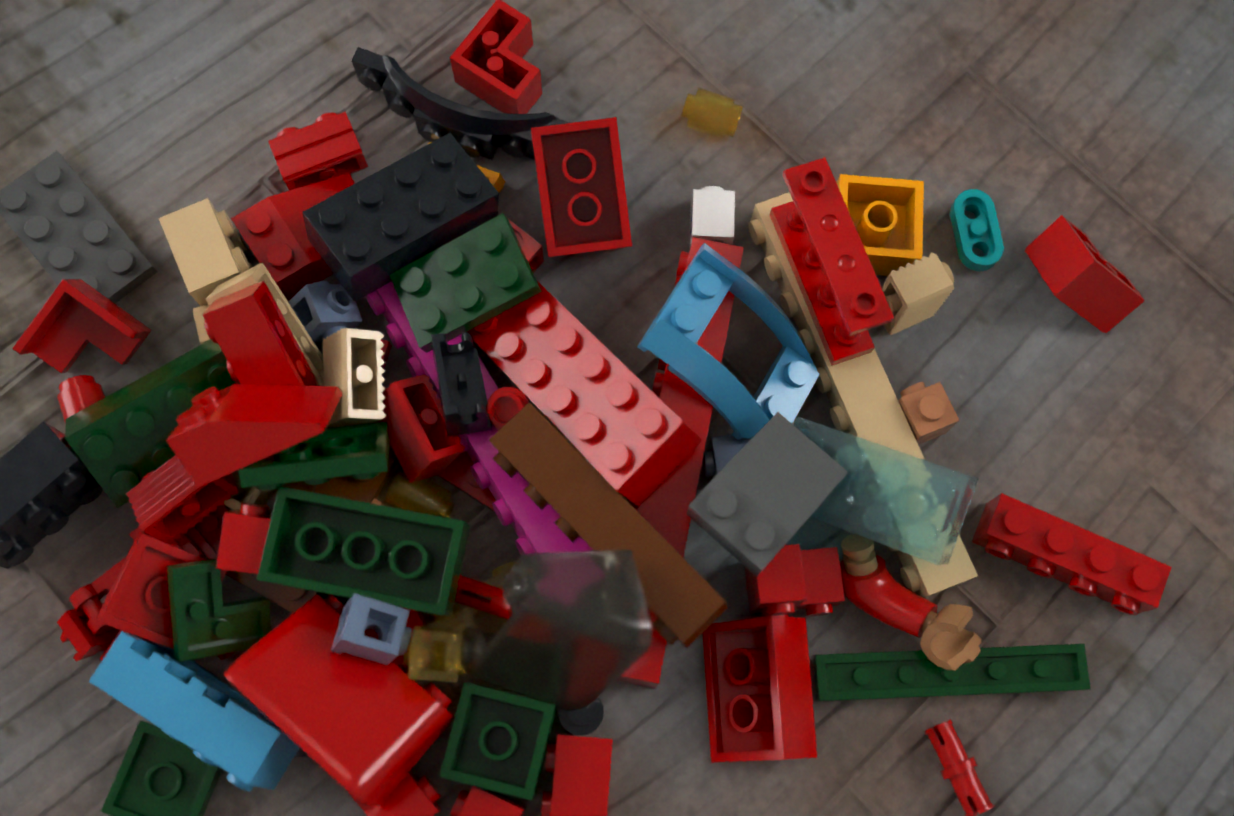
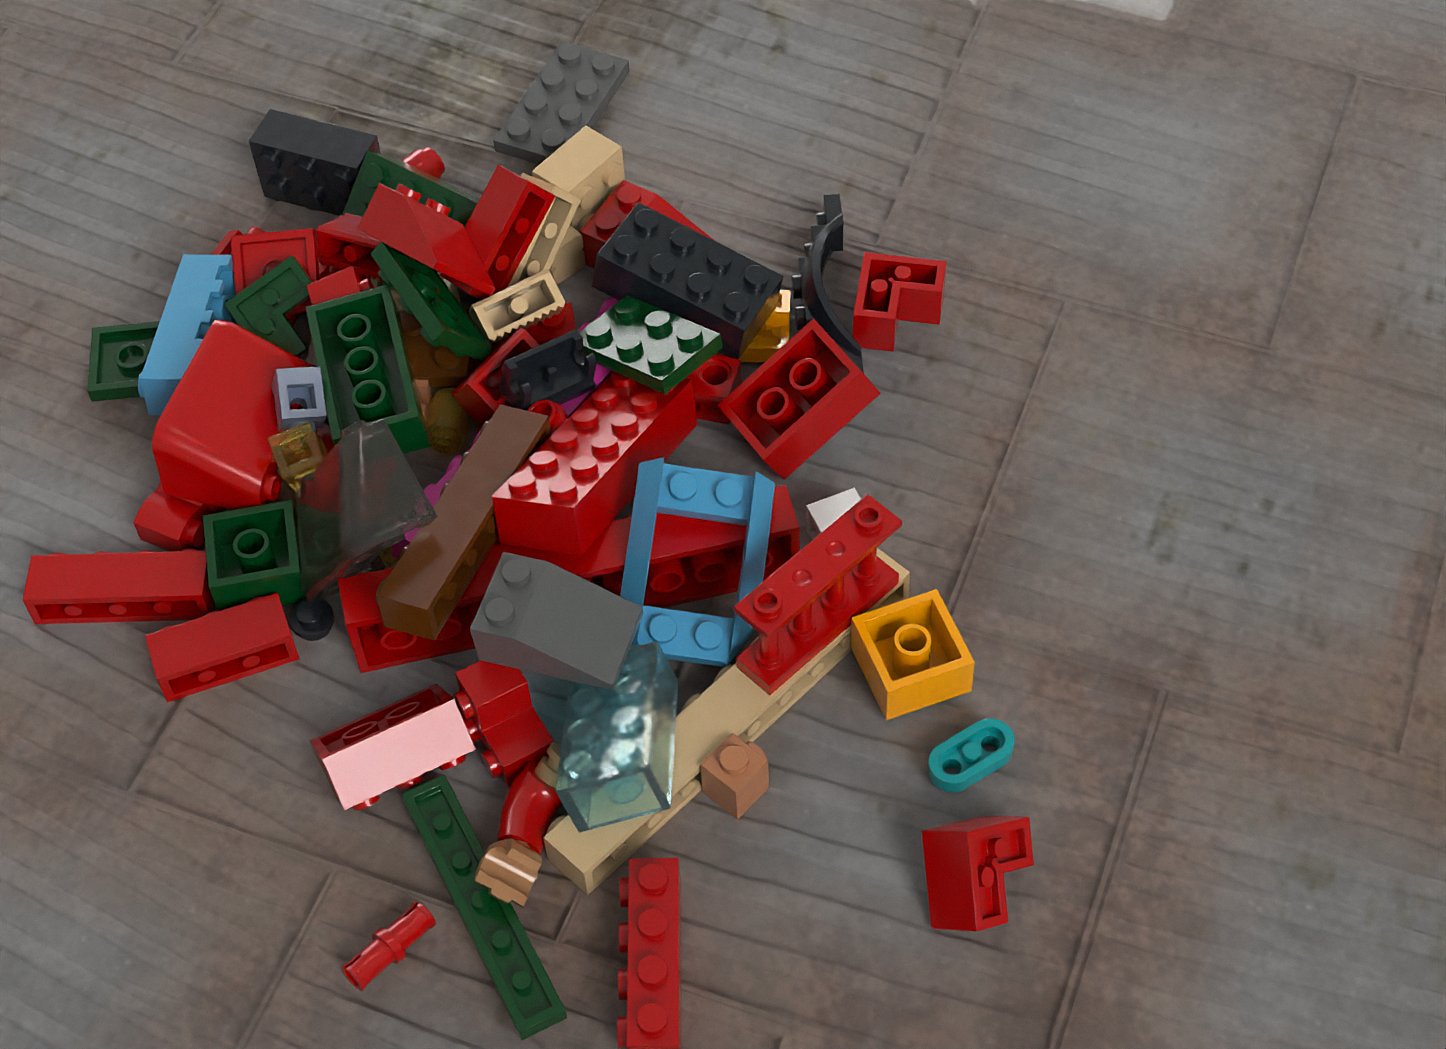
camera: 70 degrees right, 20 degrees down
red panel [12,279,152,373] -> none
red brick [268,112,368,190] -> none
sand blue brick [288,281,362,343] -> none
clear yellow brick [681,87,743,138] -> none
tan brick [881,252,954,335] -> none

